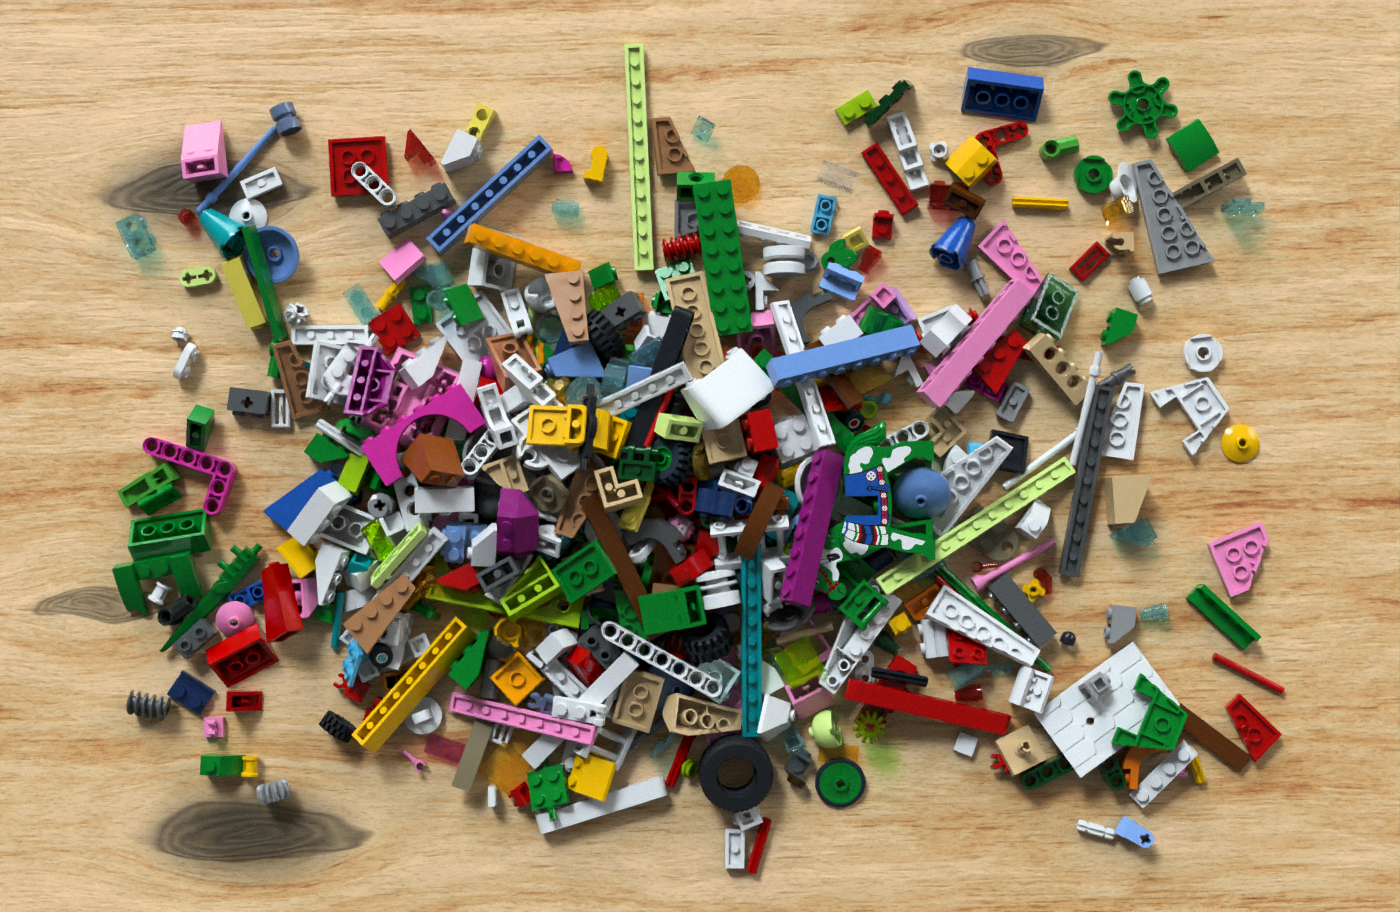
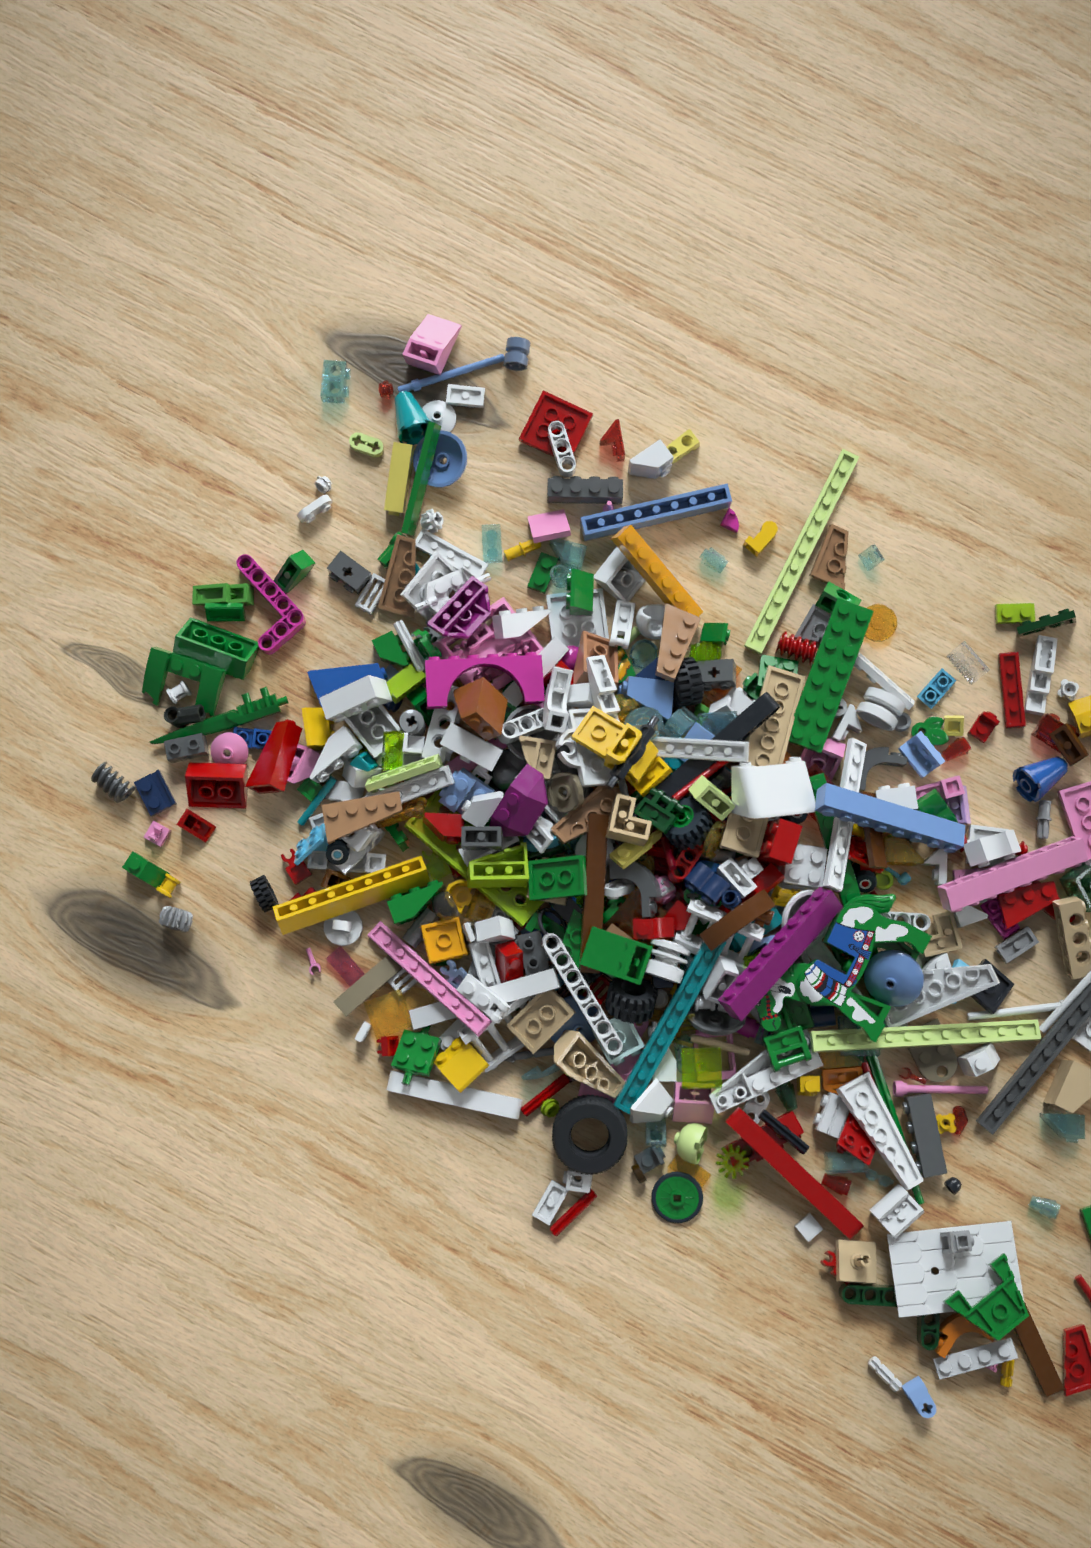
camera: 30 degrees right, 5 degrees down
red plate [368,303,421,356] -> none
light grey slope [1103,604,1137,644] -> none

